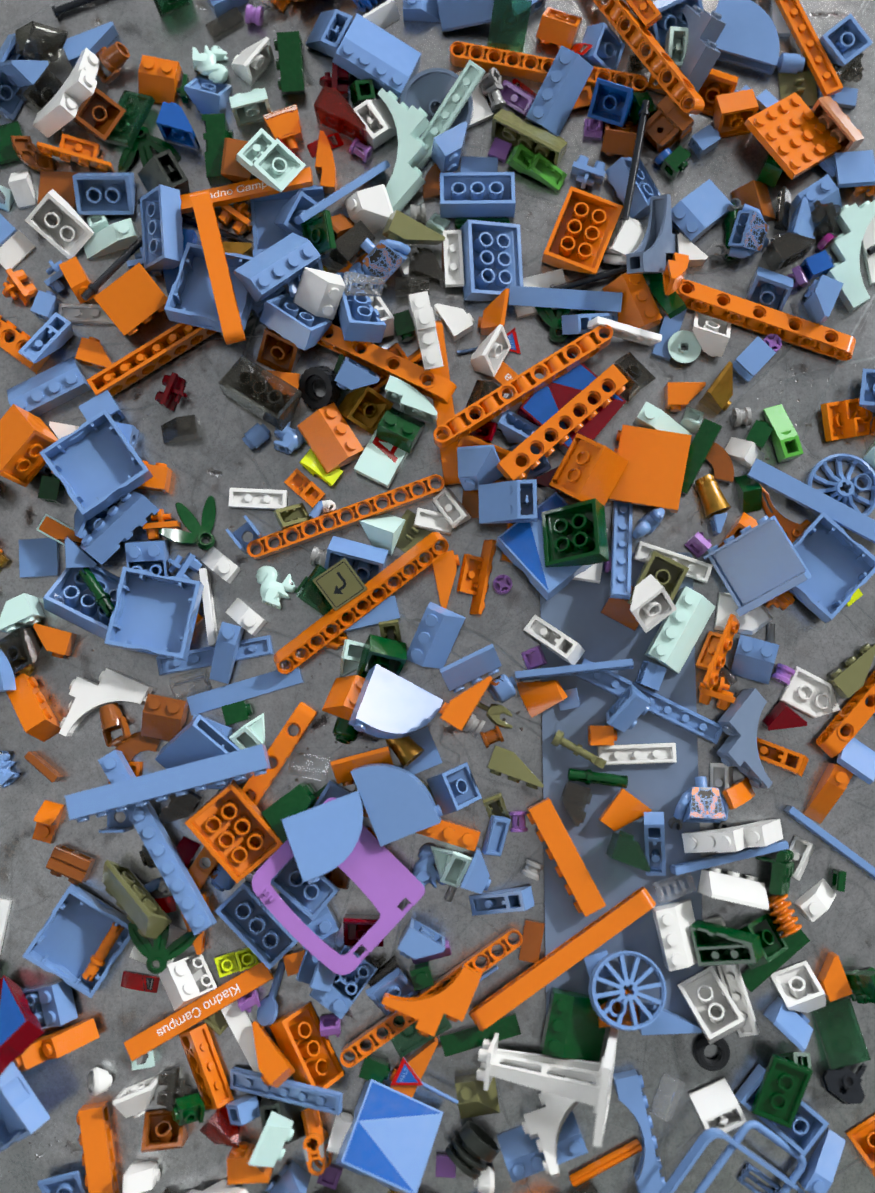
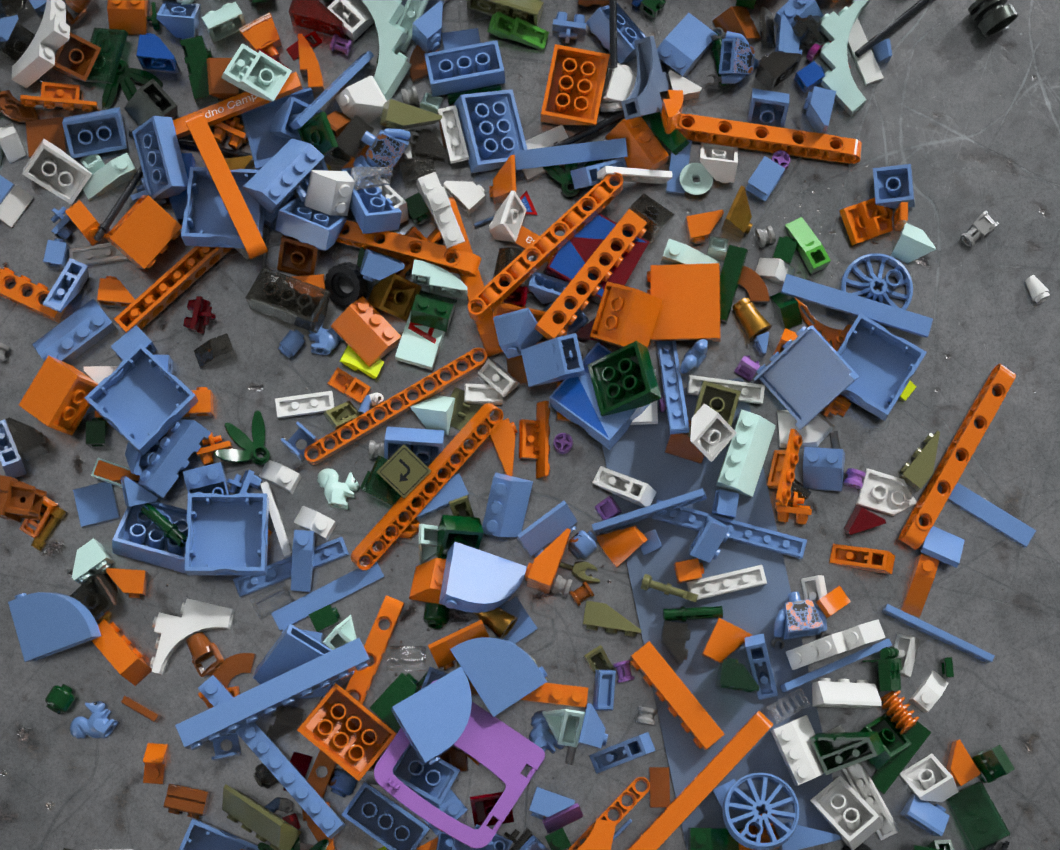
camera: 15 degrees left, 5 degrees down
orange hips [2,268,37,306] -> none
dark orange slope [141,693,189,742] -> none
medium blue slope [427,762,482,816] -> none
medium lavender tile [488,137,512,163] -> none
sand blue arch [716,688,773,789] -> none
medium lavender tile [787,265,810,289] -> none

